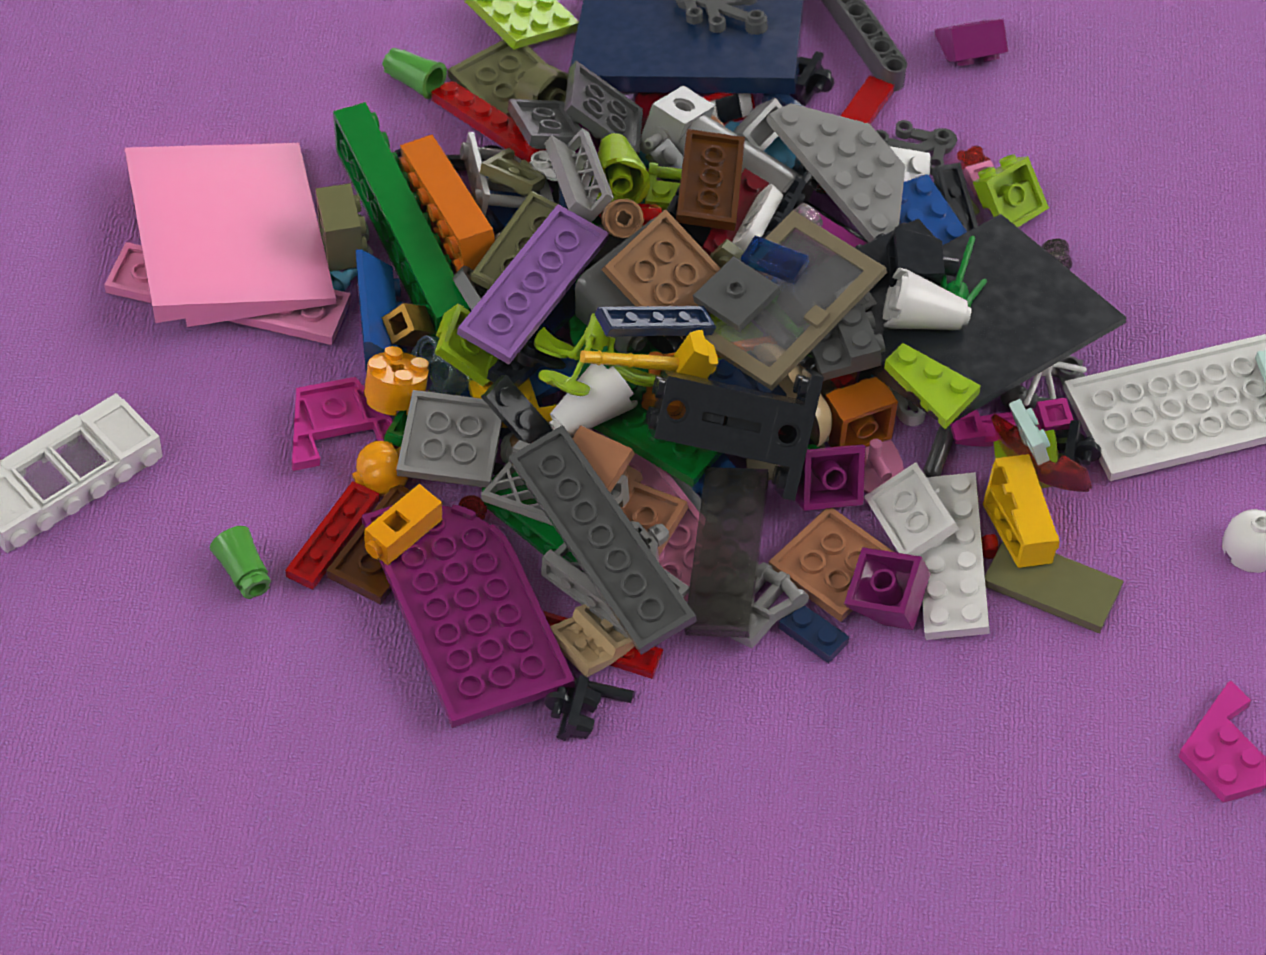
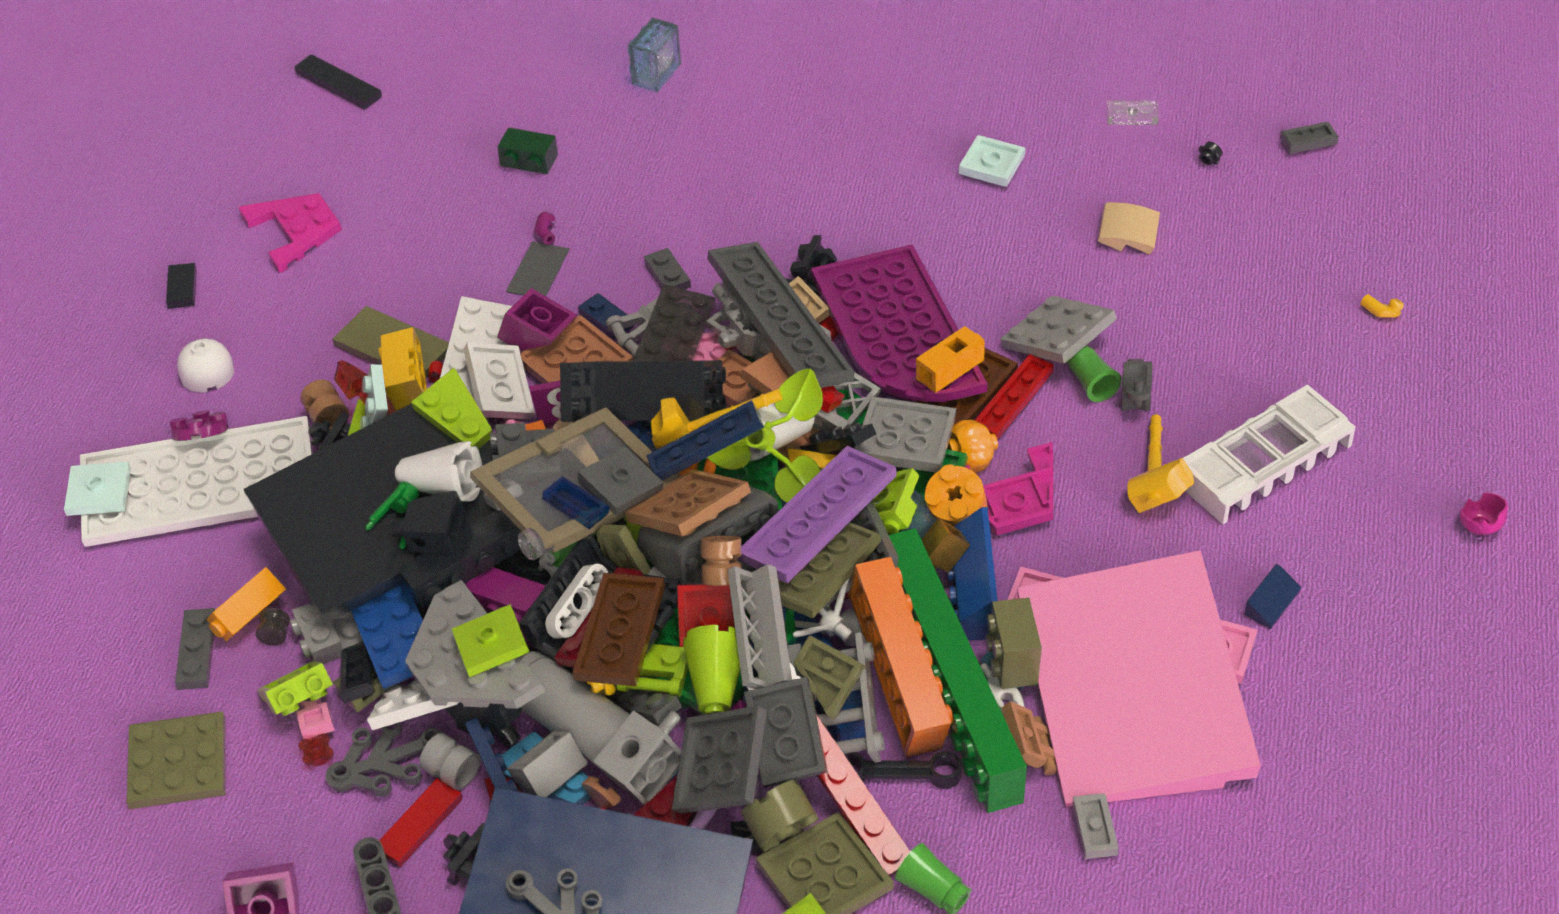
camera: 170 degrees left, 5 degrees down
none -> olive plate [127,711,226,809]
none -> magenta plate [169,410,229,441]
none -> dark grey plate [175,608,215,690]
none -> light orange brick [206,567,286,642]
none -> medium nougat wheel [300,379,349,429]
none -> lime plate [452,604,529,677]
none -> dark green brick [497,127,558,174]
none -> dark grey sticker [506,241,570,296]
none -> magenta arm [534,212,556,245]
none -> dark grey plate [644,248,691,296]
none -> light aqua plate [959,135,1025,187]
none -> light grey plate [1000,296,1117,364]
none -> medium nougat plate [1001,701,1057,775]
none -> light grey plate [1072,793,1119,859]
none -> tan slope [1097,202,1160,255]
none -> dark grey hips [1121,359,1153,411]
none -> yellow piece [1127,414,1194,513]
none -> black plate [1198,141,1223,165]
none -> dark blue slope [1244,564,1301,629]

